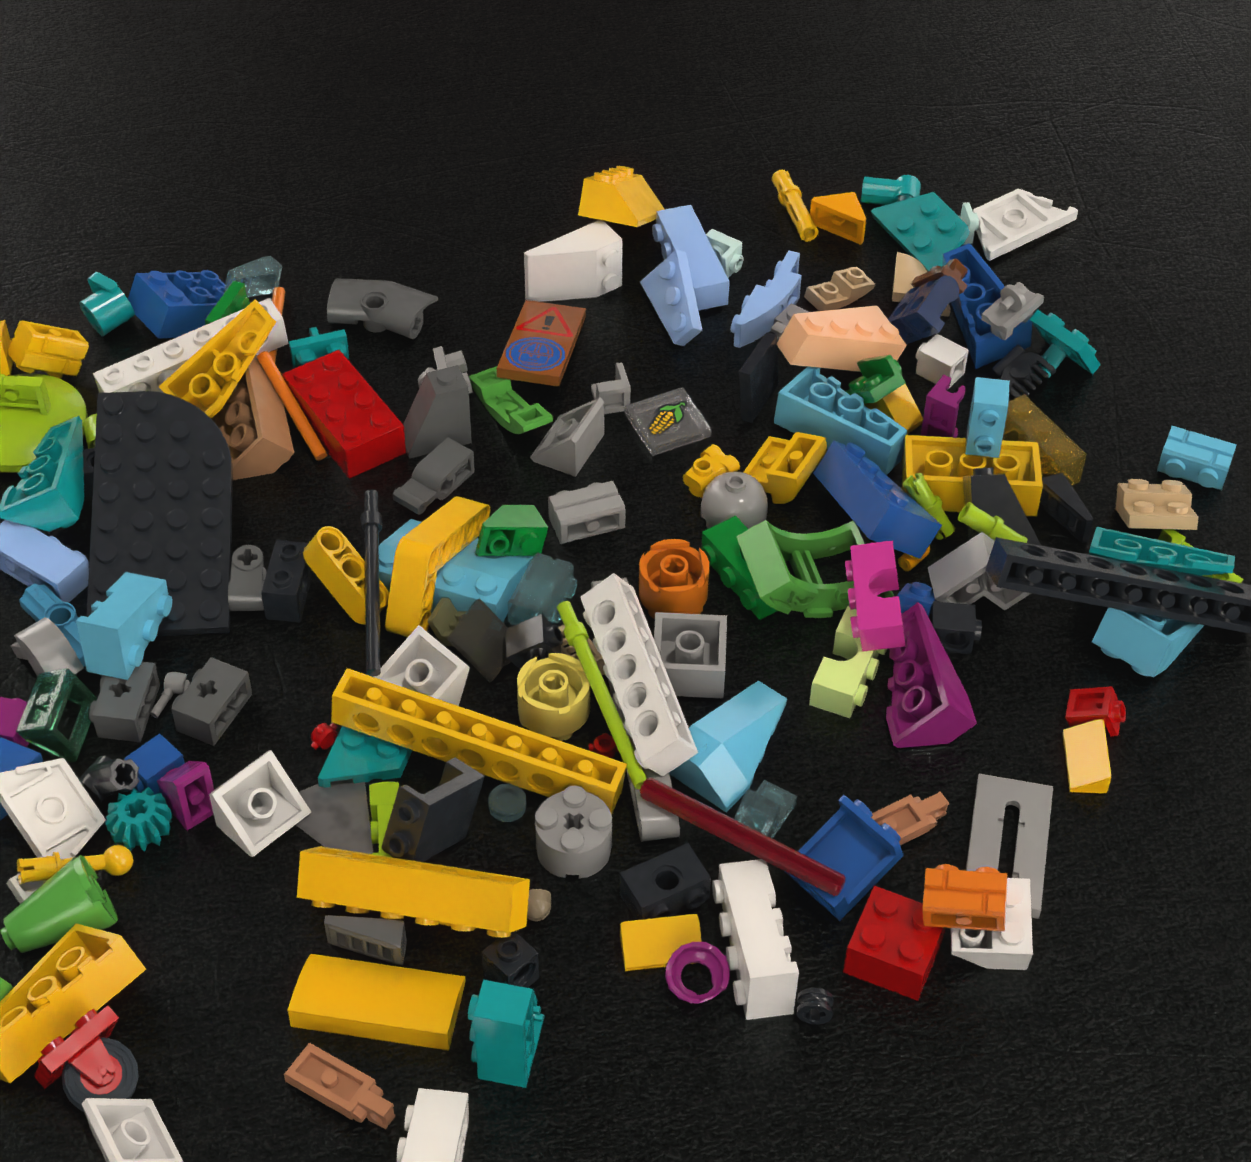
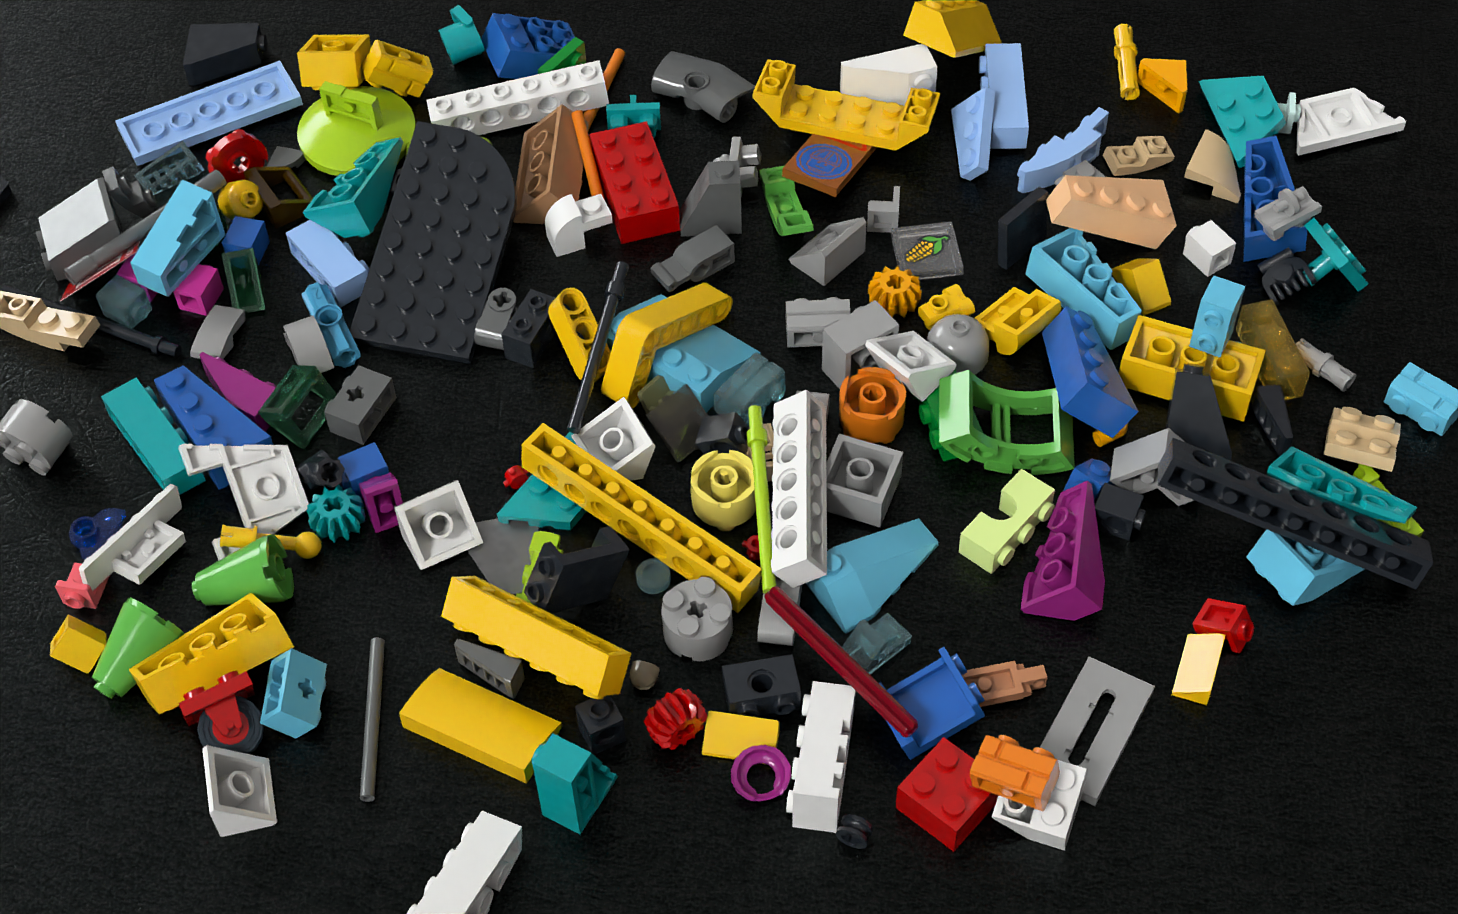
camera: 20 degrees right, 5 degrees up
medium azure wedge [76,572,172,680] -> none
light grey hand [150,672,190,718] -> none
yellow wedge [158,299,276,418] -> none
dark grey brick [171,657,252,746] -> none
clear light blue slope [224,256,282,297] -> none
nougat hinge [284,1043,395,1129] -> none
green slope [475,505,548,556] -> none
light aqua bracket [706,229,744,278] -> none
green bracket [845,355,906,404] -> none
dark pink arch [845,540,905,652] -> none
teal piece [861,175,921,205] -> none
dark blue hips [888,258,968,344] -> none
lime pin [903,473,955,540] -> none
magenta hinge [920,374,965,438] -> none
lime pin [958,502,1028,543] -> none
none -> medium azure brick [260,648,327,738]
none -> dark grey piece [360,637,385,802]
none -> white brick [545,194,613,257]
none -> red gear [644,688,708,750]
none -> yellow slope [752,59,940,151]
none -> light grey brick [822,300,899,389]
none -> white slope [865,331,957,402]
none -> light orange gear [868,265,922,318]
none -> light grey pin [1290,338,1356,392]

